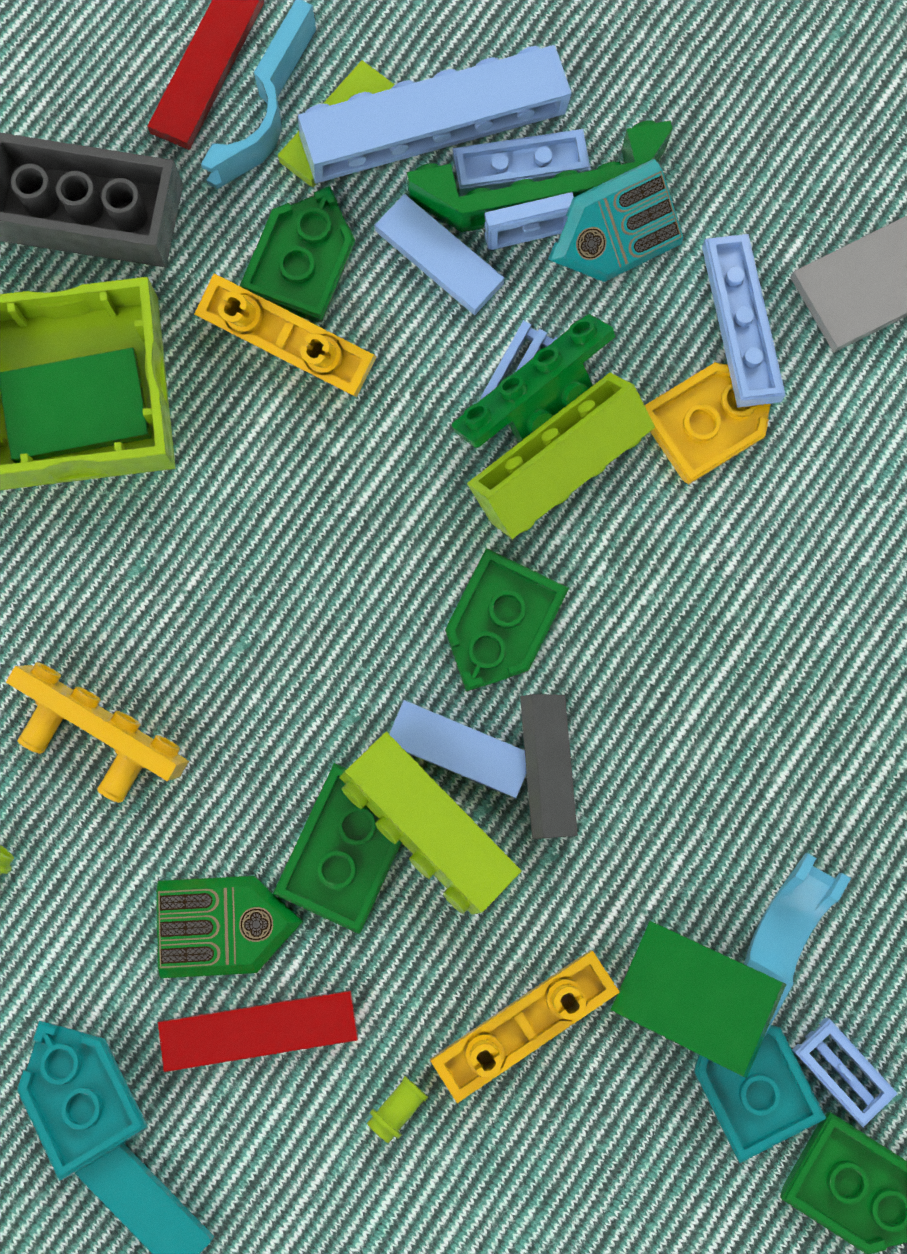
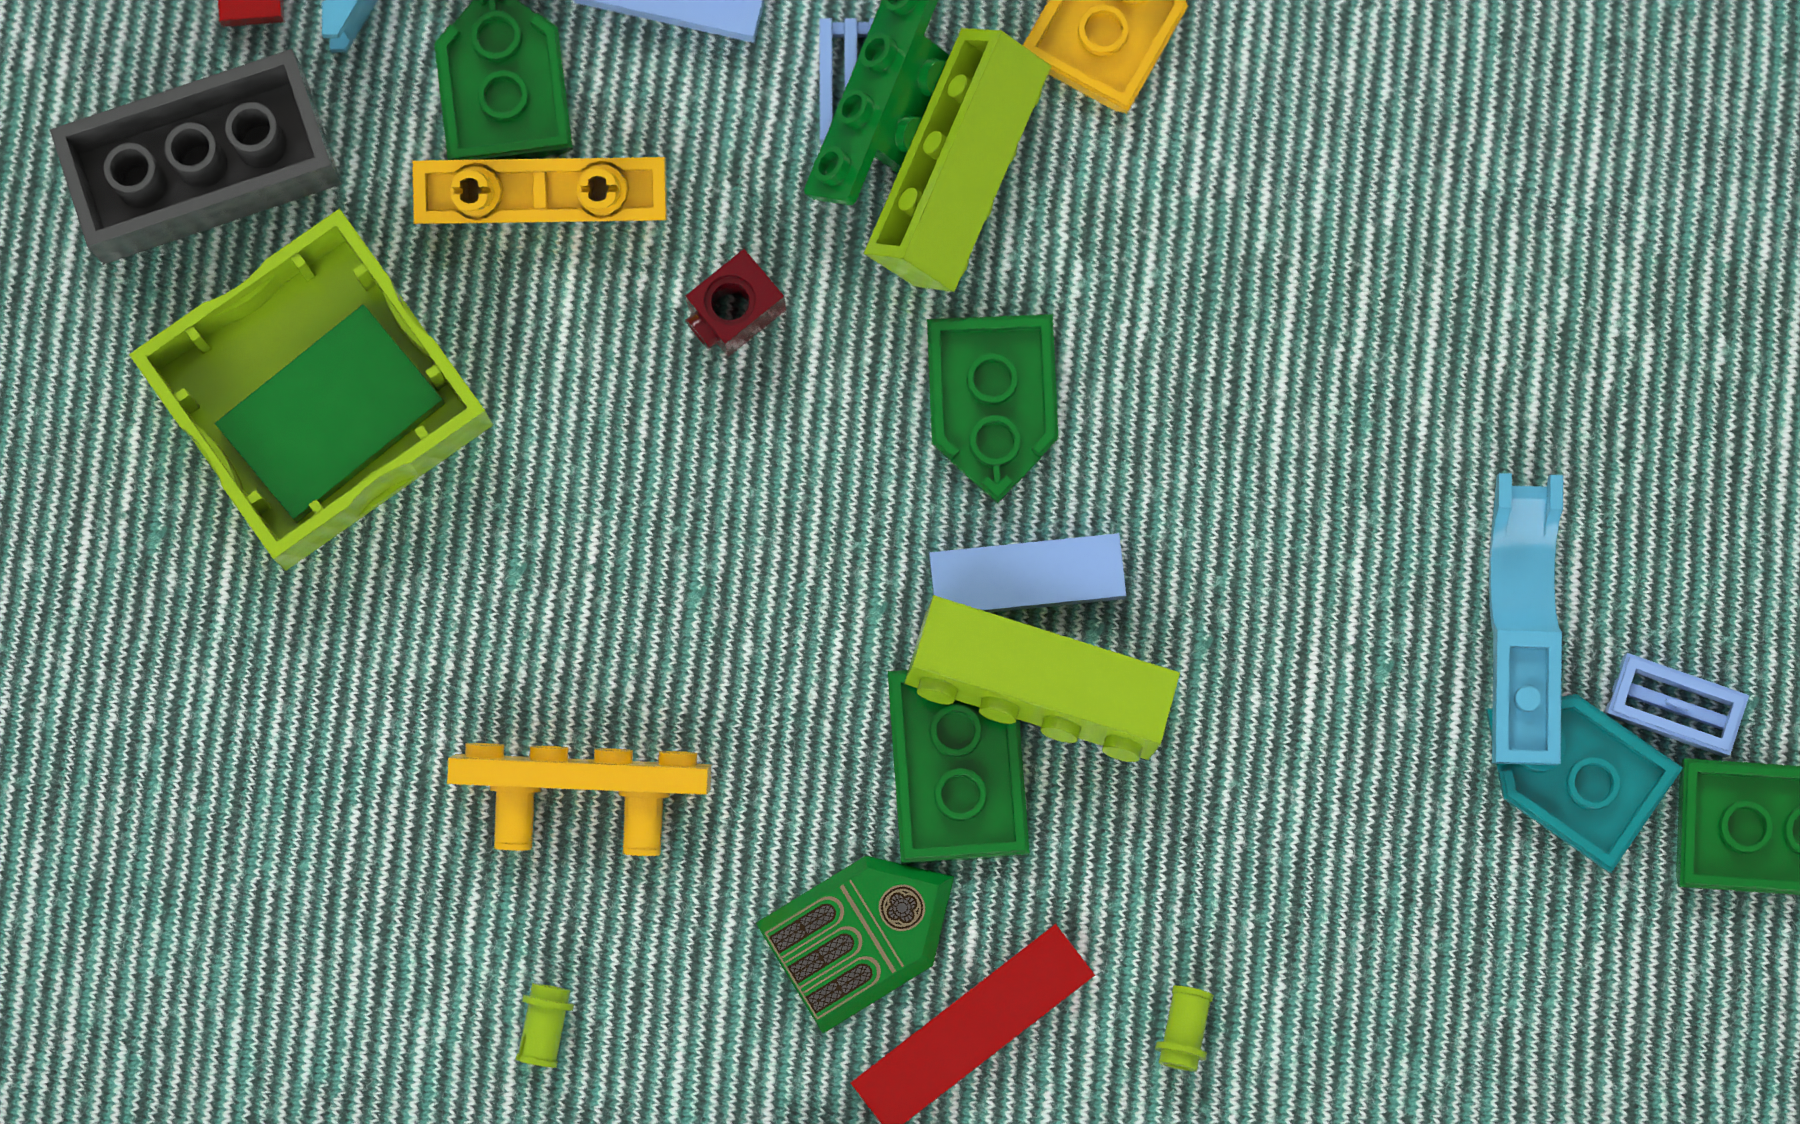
camera: 25 degrees left, 0 degrees up
yellow plate [430,950,620,1103] -> none
dark grey tile [520,694,578,839] -> none
green tile [611,921,786,1078] -> none
none -> dark red brick [685,249,786,357]

